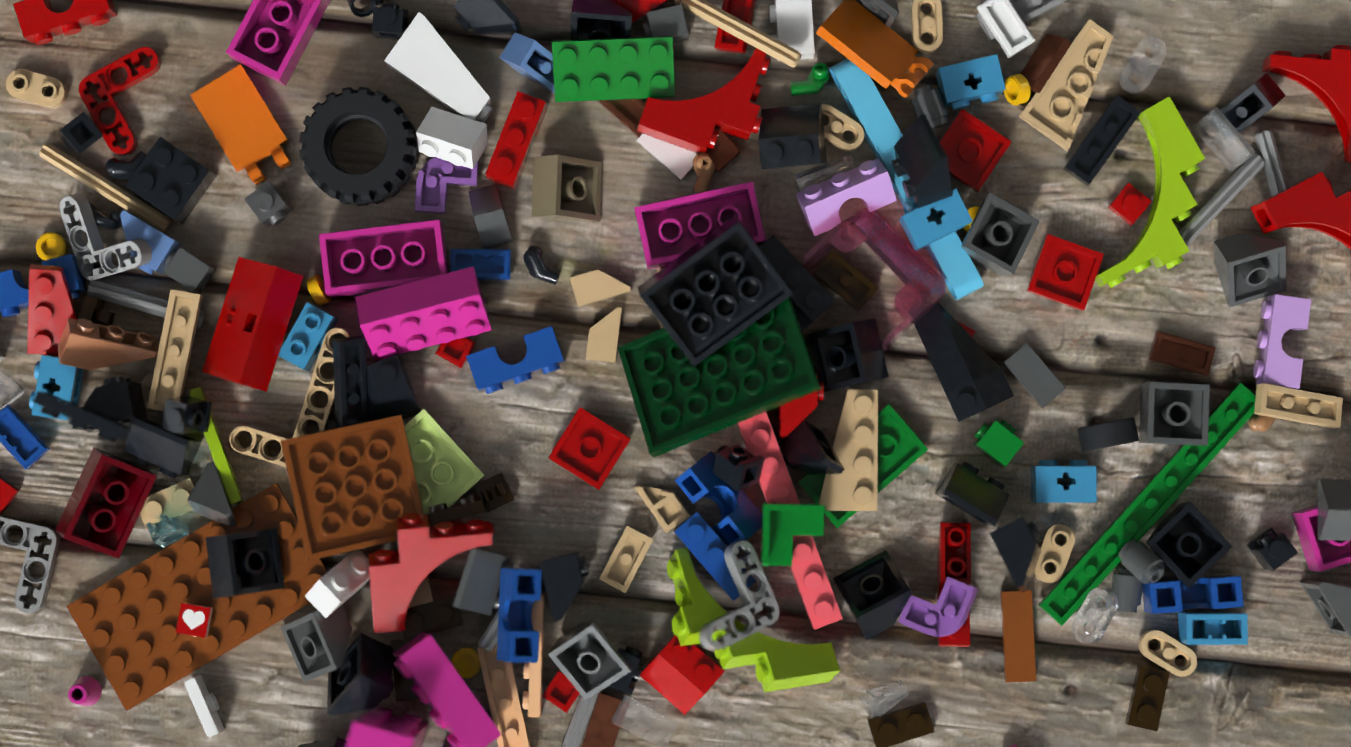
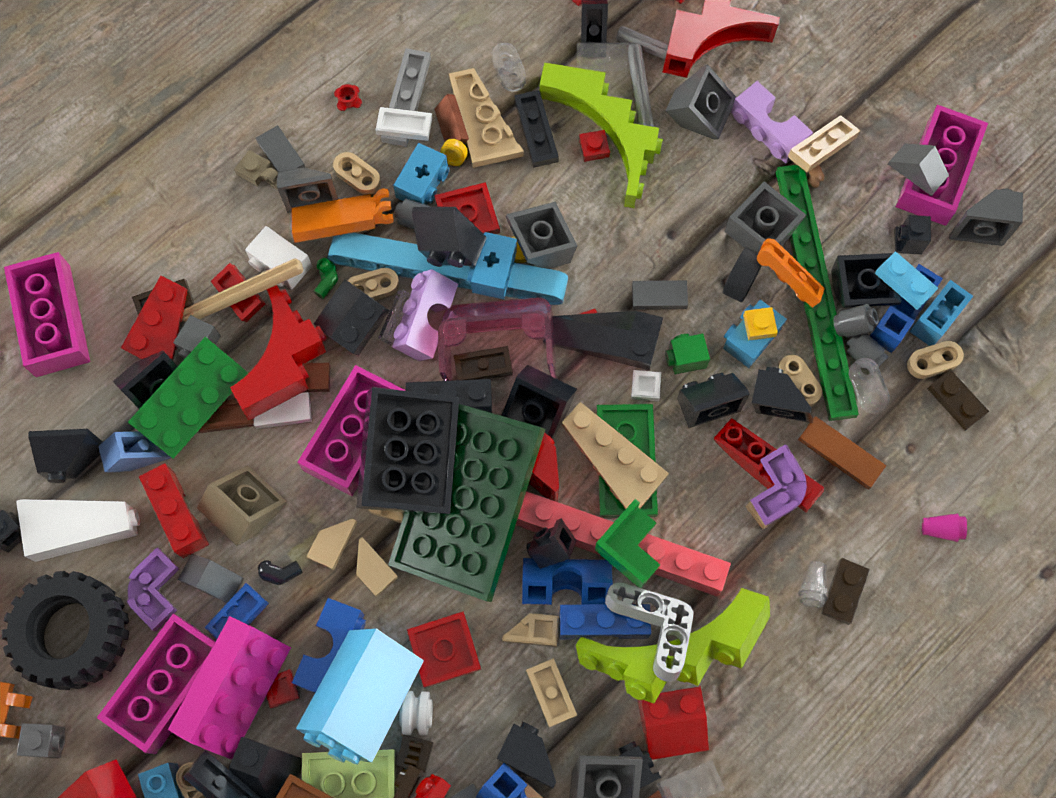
camera: 45 degrees left, 15 degrees down
yellow tile [306,274,331,306] -> none
white brick [416,107,488,169] -> none
medium nougat arm [692,152,715,193] -> none
black slope [779,420,845,474] -> none
black slope [833,550,912,640] -> none
red plate [1026,234,1104,311] -> none
copper tile [1148,331,1216,377] -> none
none -> brick [296,629,424,765]
none -> white wheel [399,691,433,735]
none -> white tile [631,370,661,402]
none -> yellow plate [743,307,778,341]
none -> orange plate [757,239,825,308]
none -> medium azure plate [875,251,938,310]

